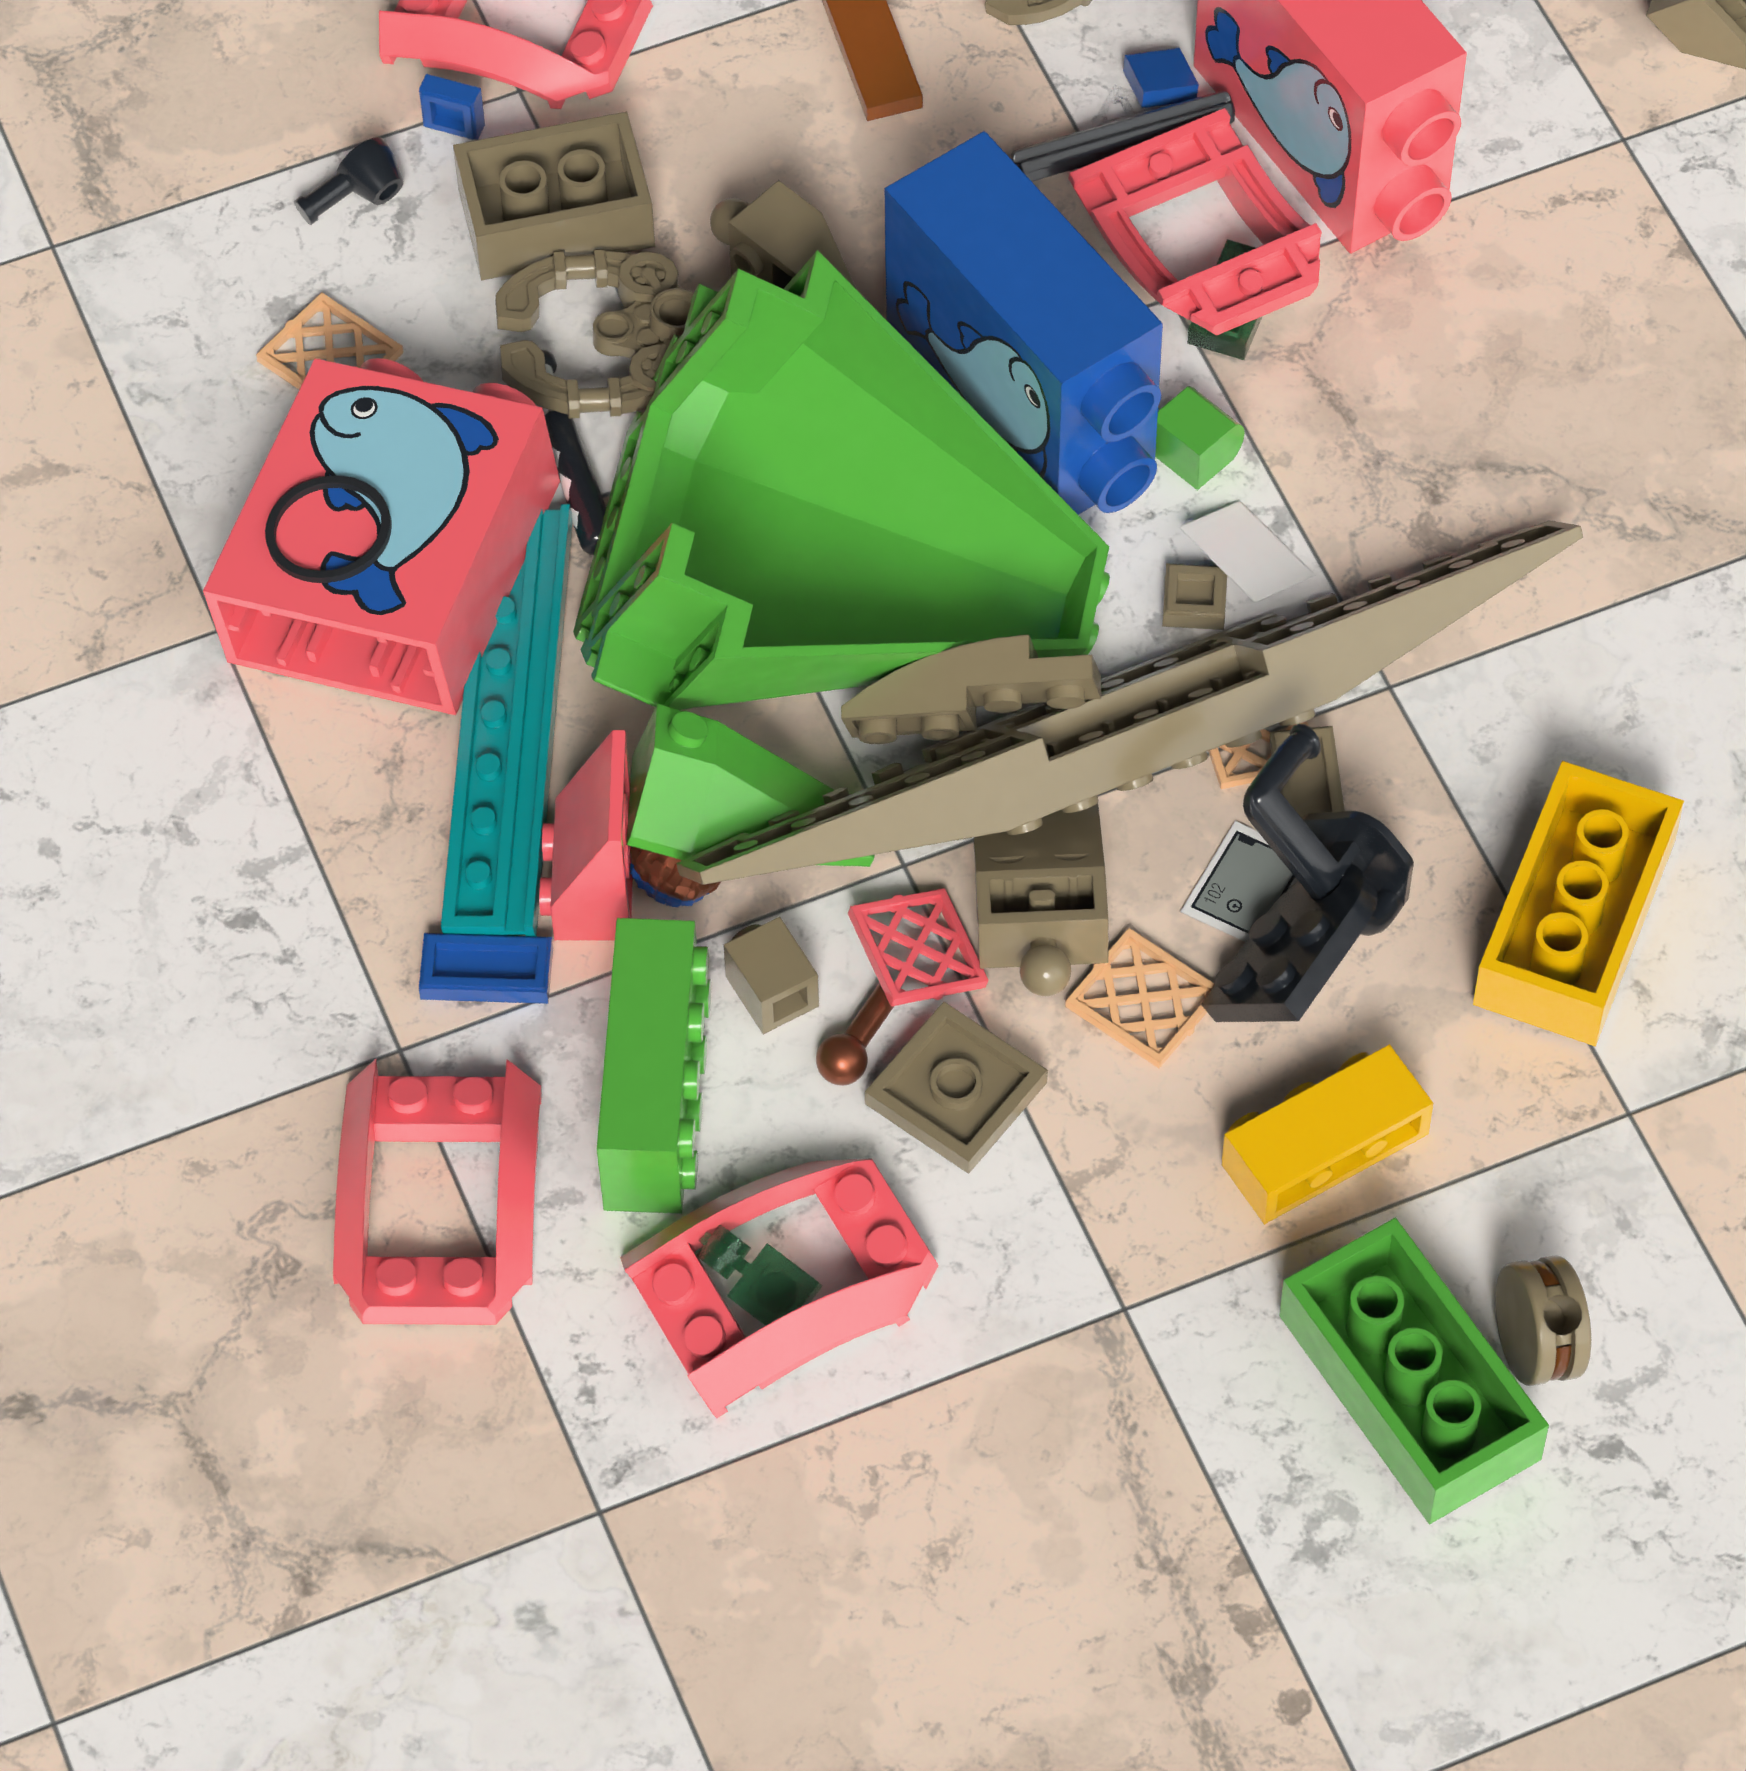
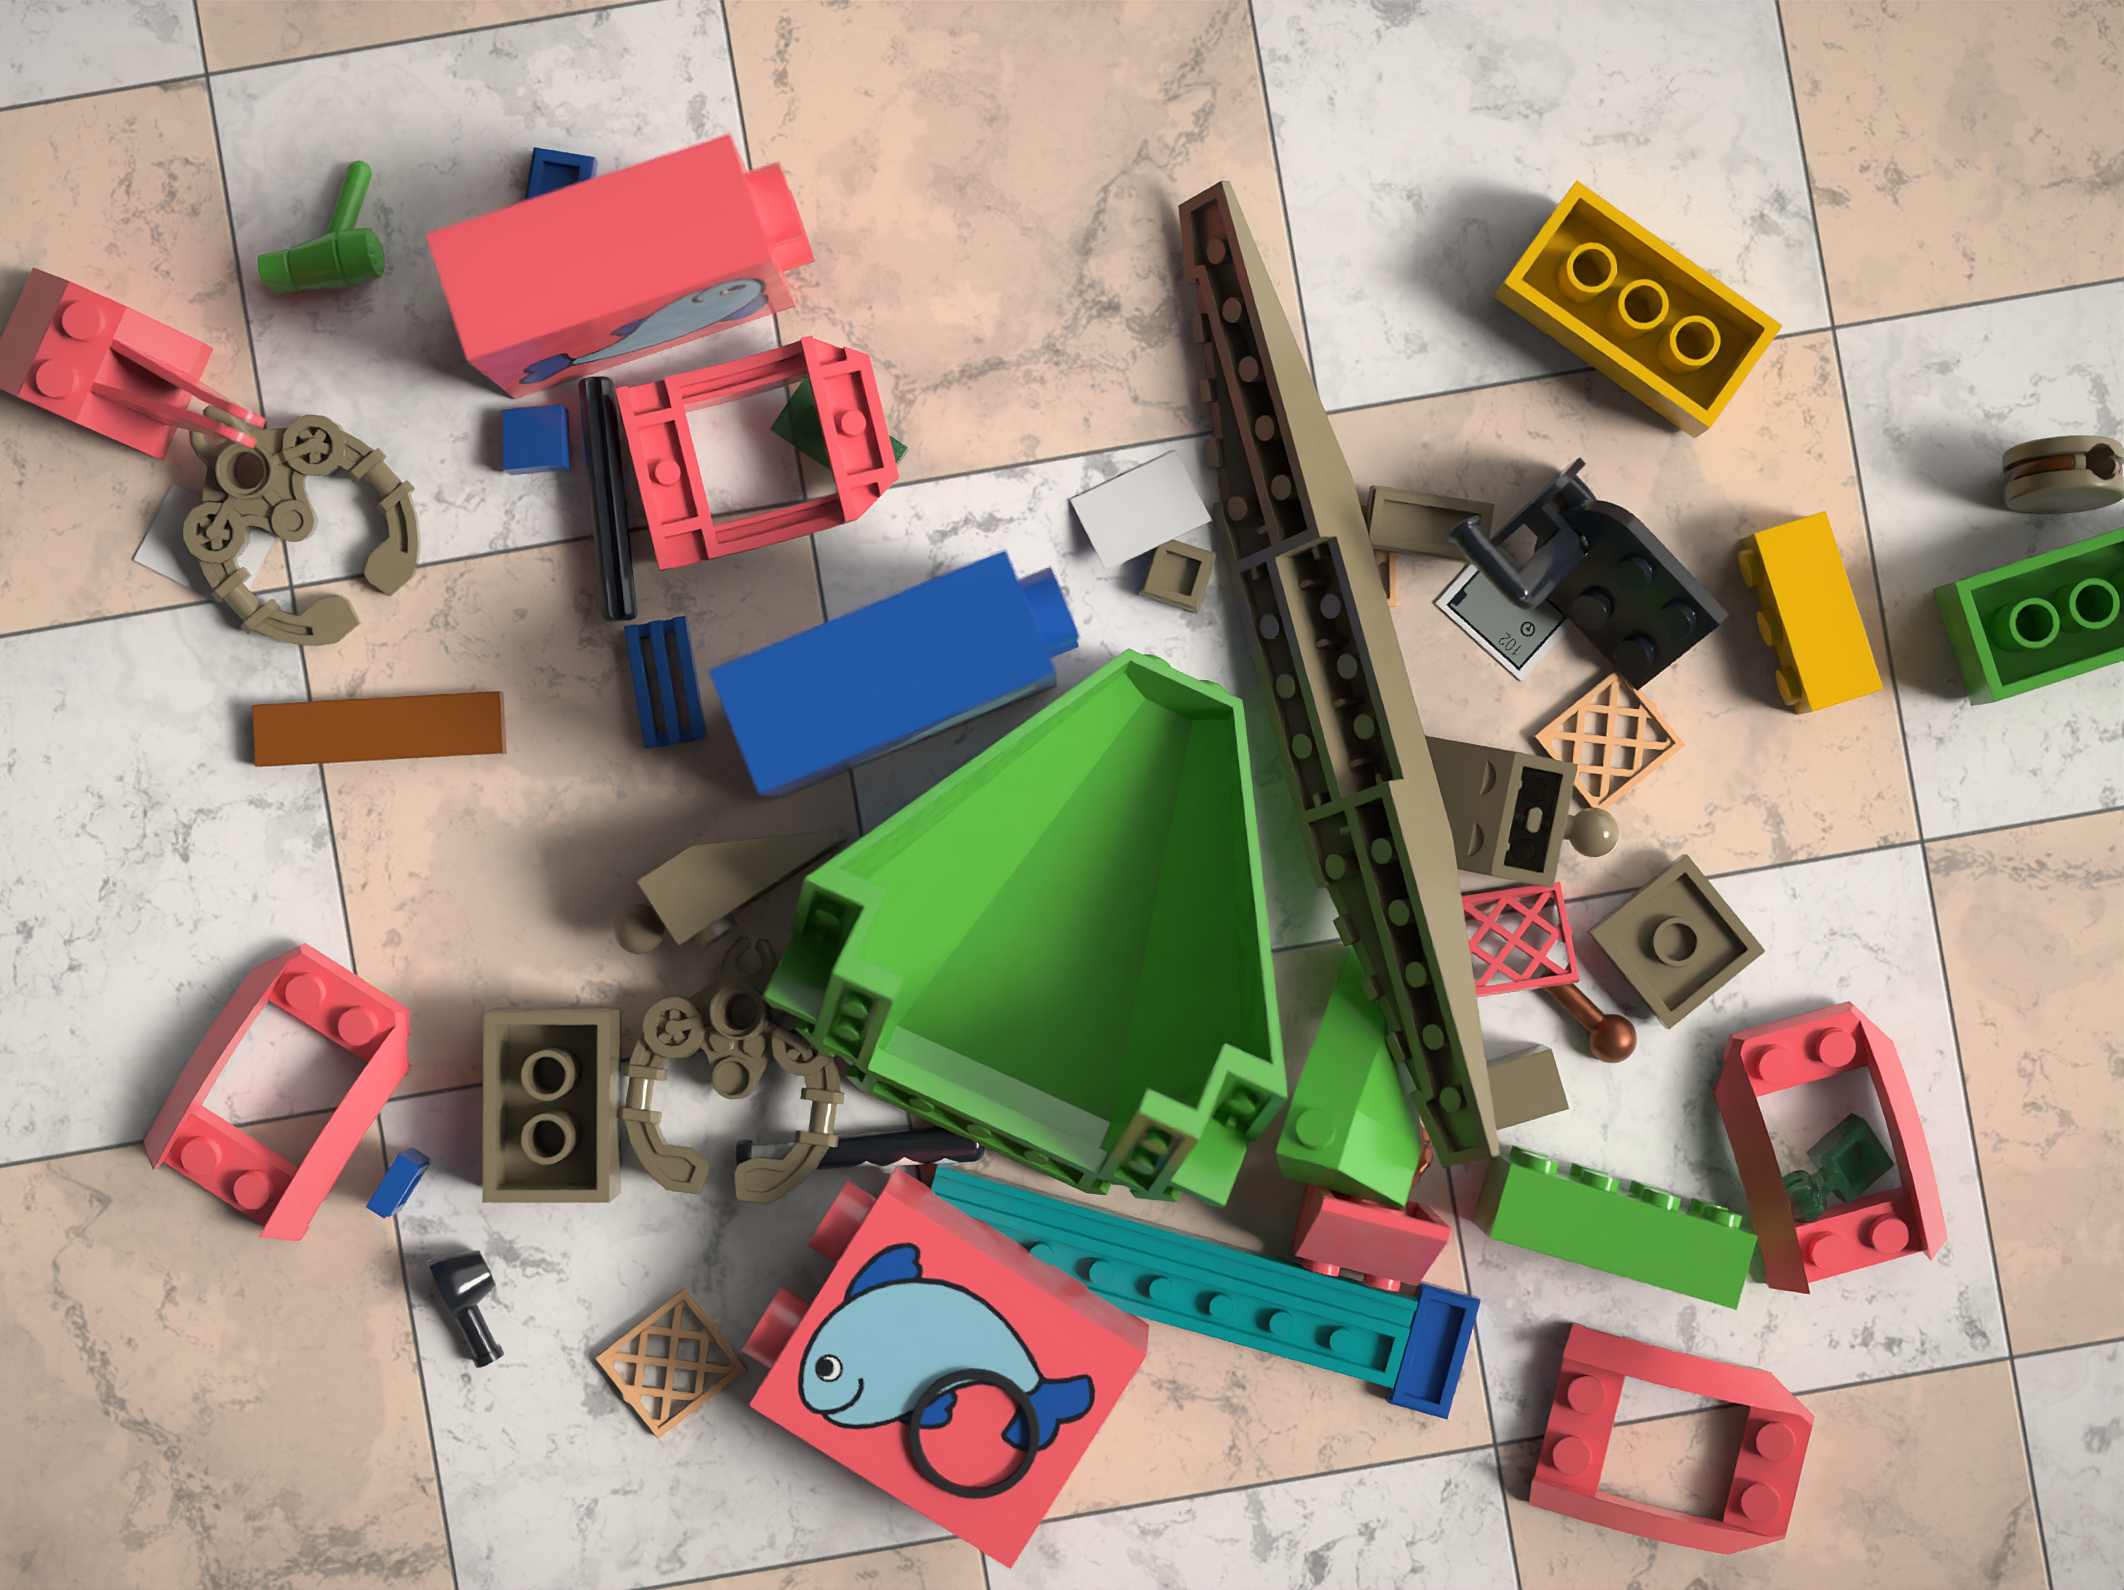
camera: 80 degrees left, 30 degrees up
dark tan slope [841,634,1101,744] -> none
bright green piece [1155,386,1245,491] -> none

